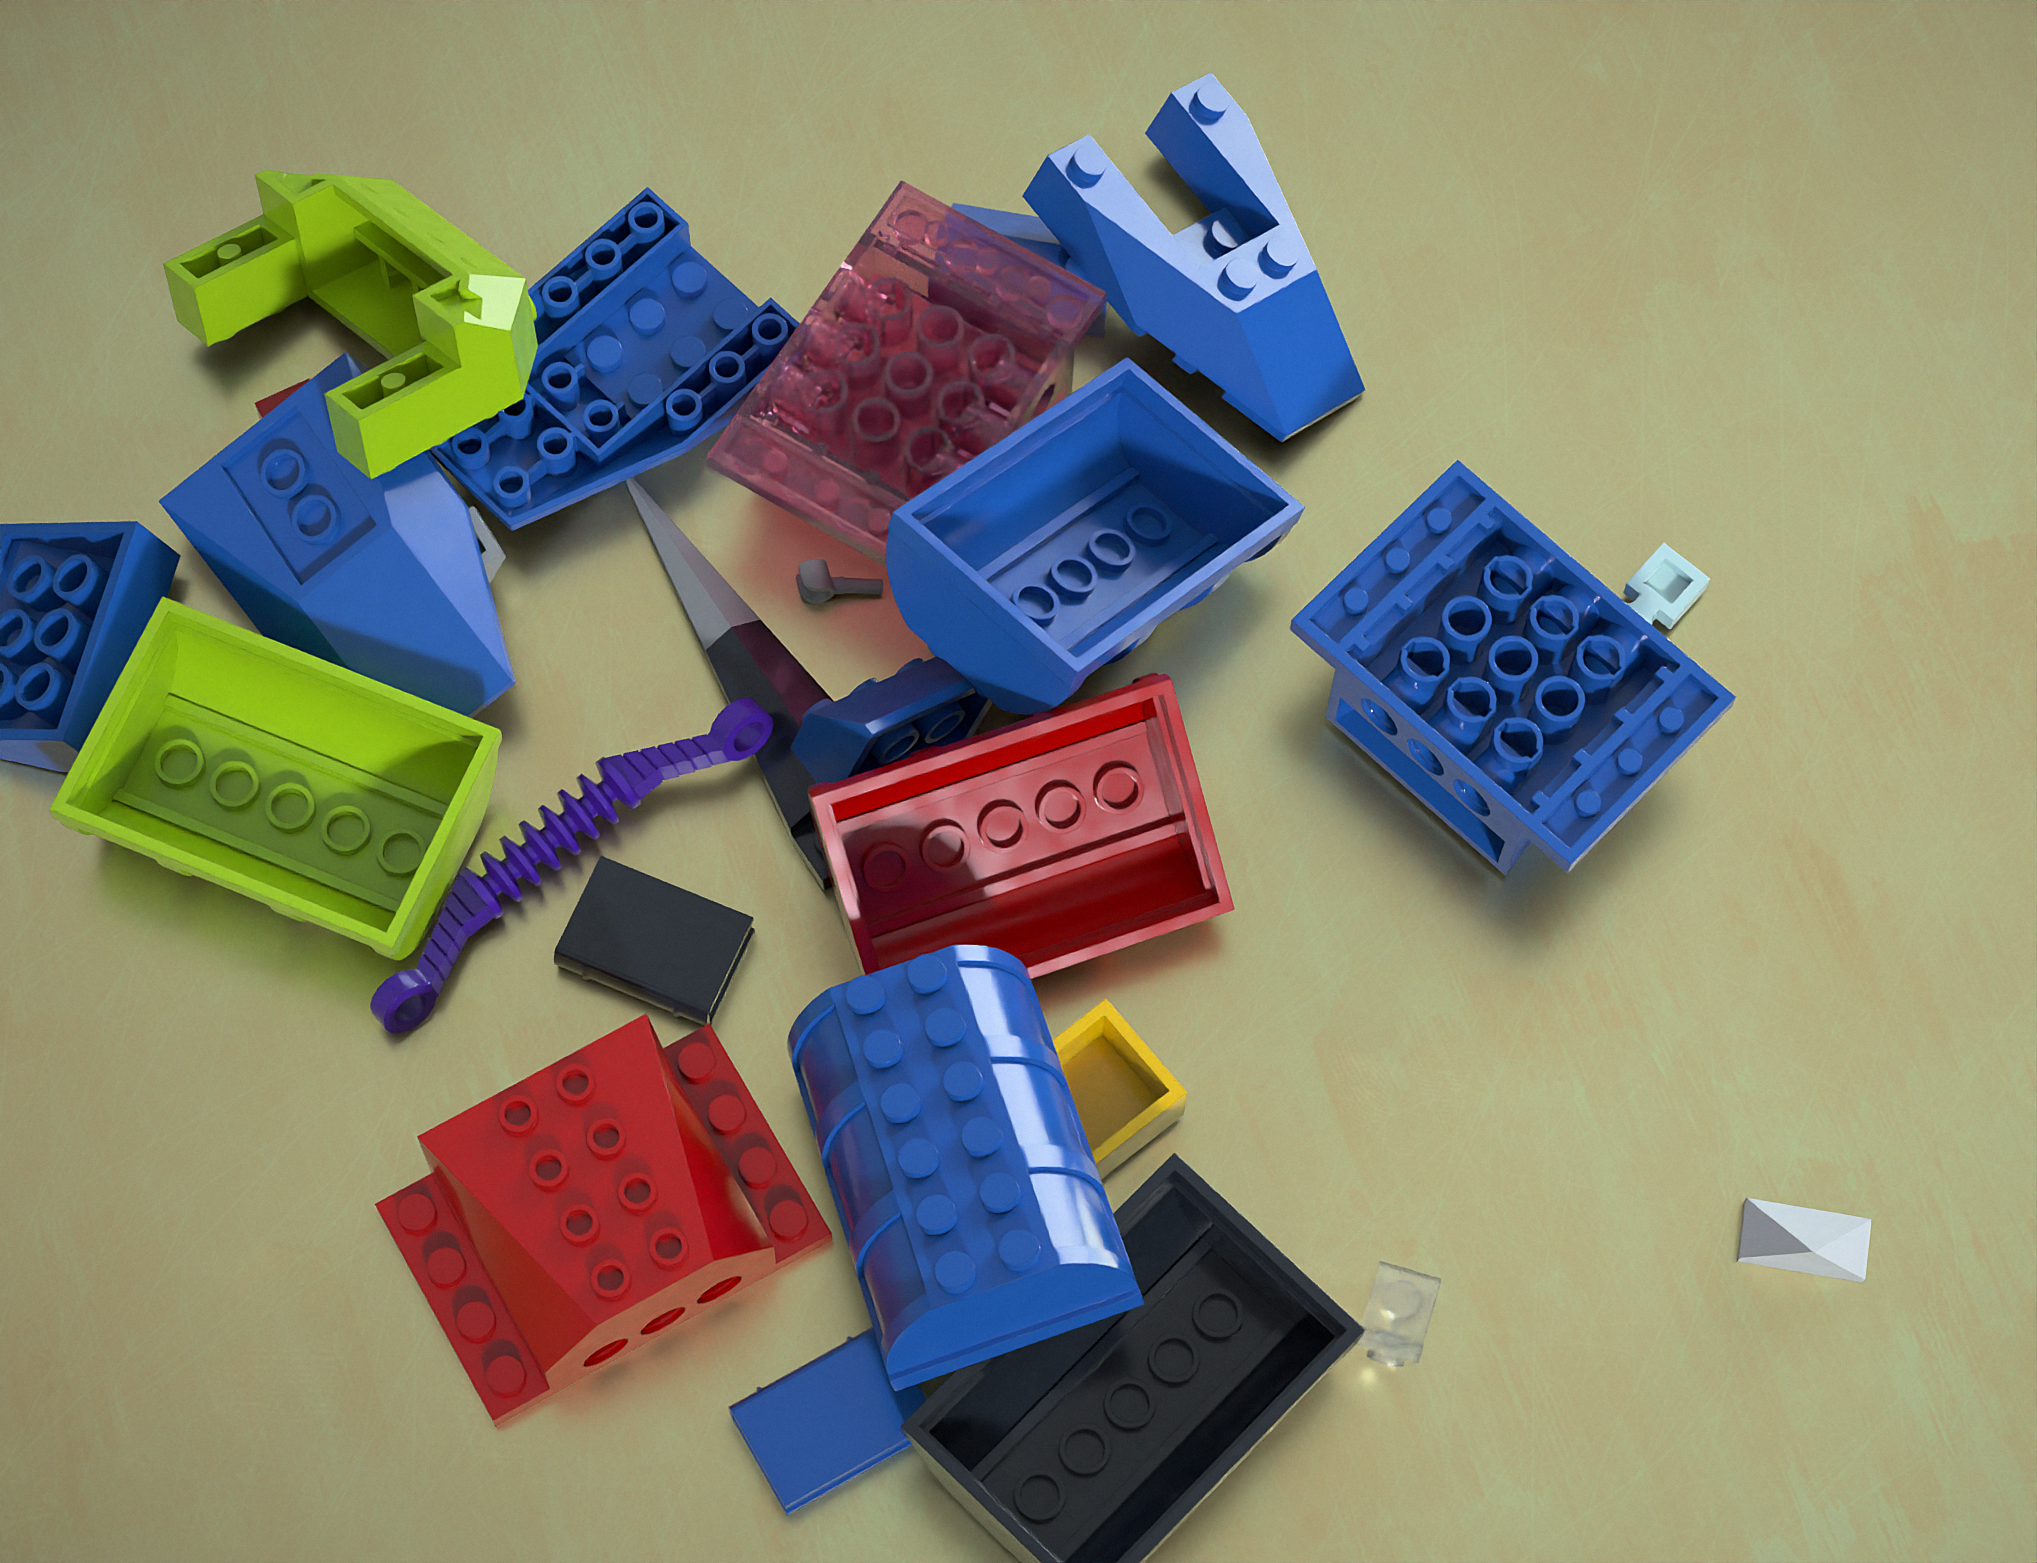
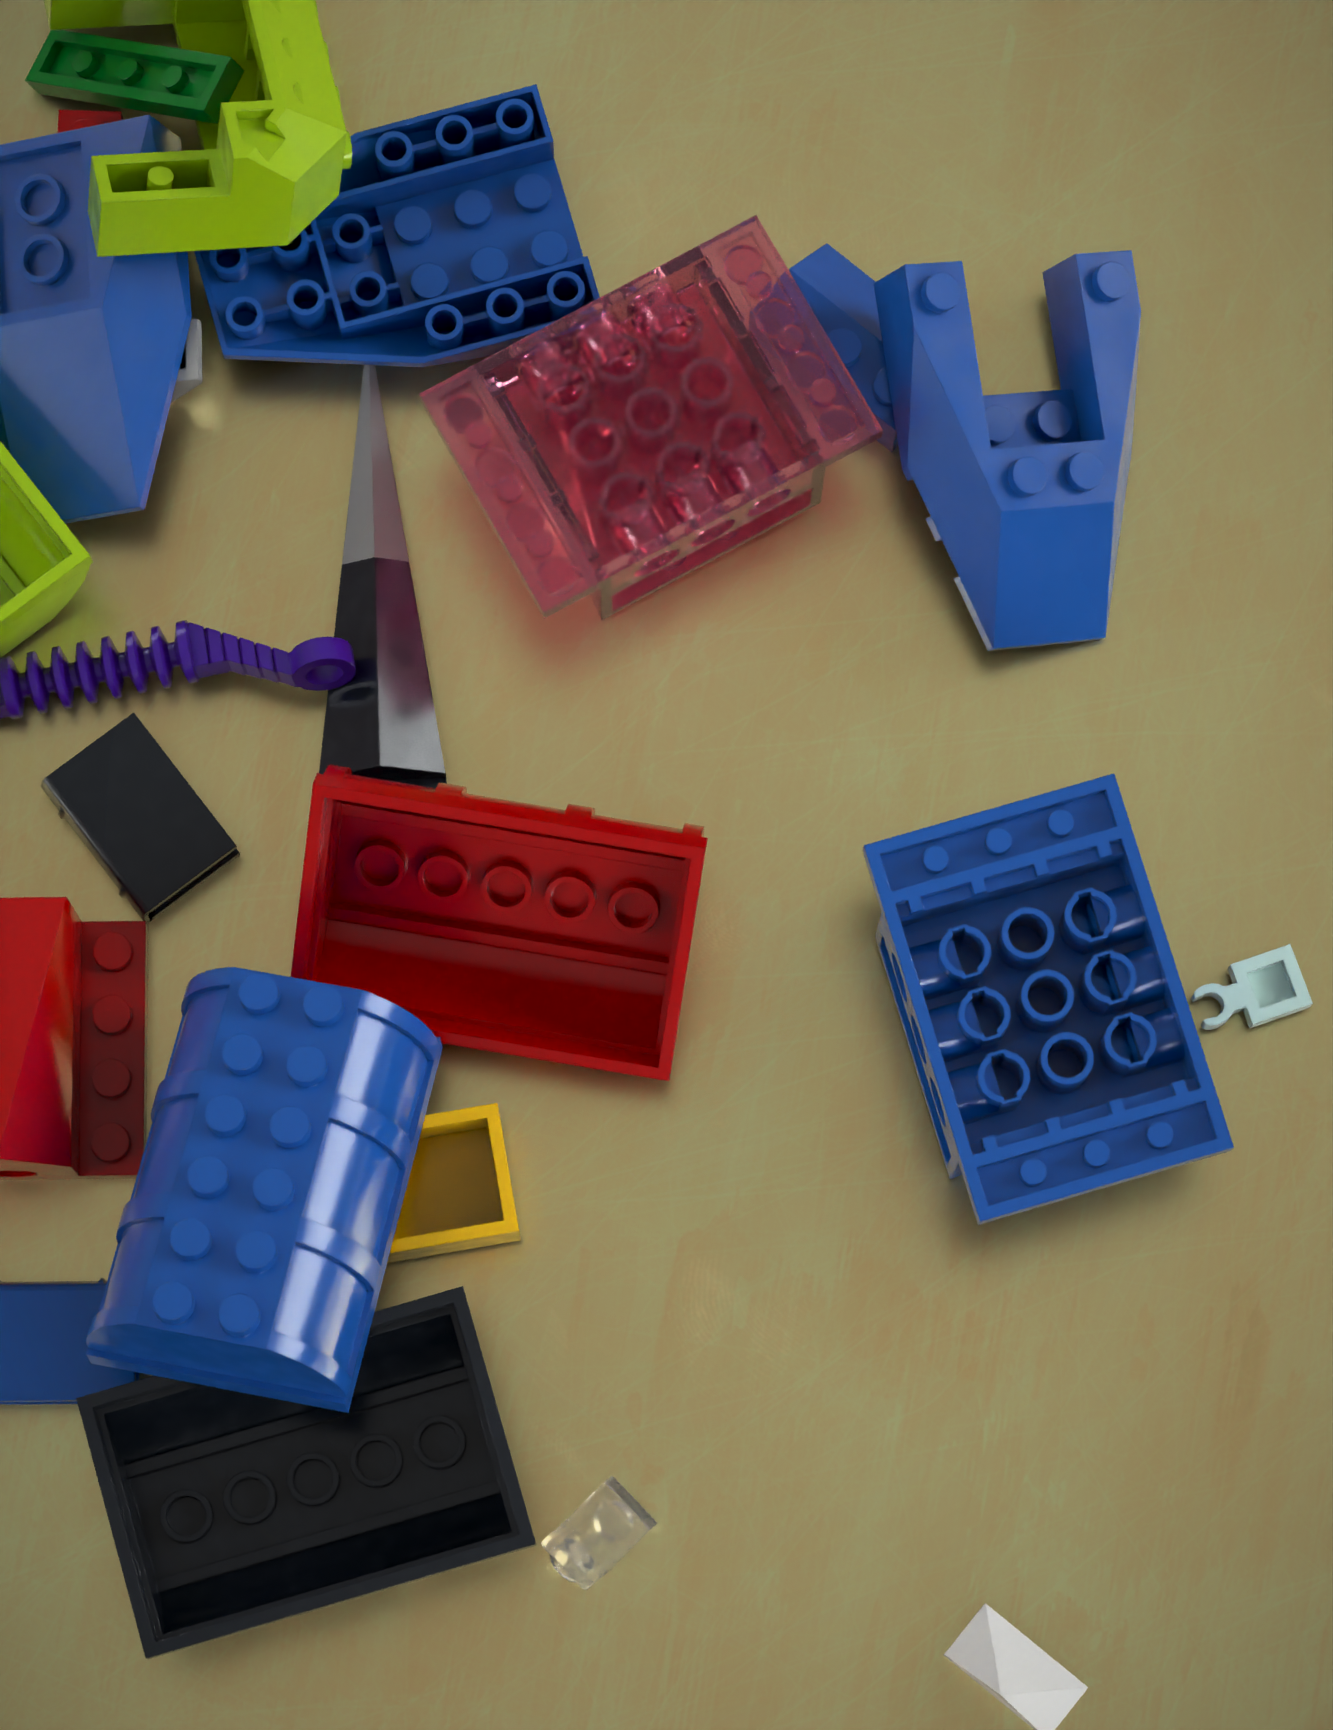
camera: 30 degrees right, 10 degrees up
blue slope [790,656,993,784] -> none
light grey hand [796,559,883,604] -> none
blue container [886,357,1305,715] -> none
none -> green plate [25,30,245,124]

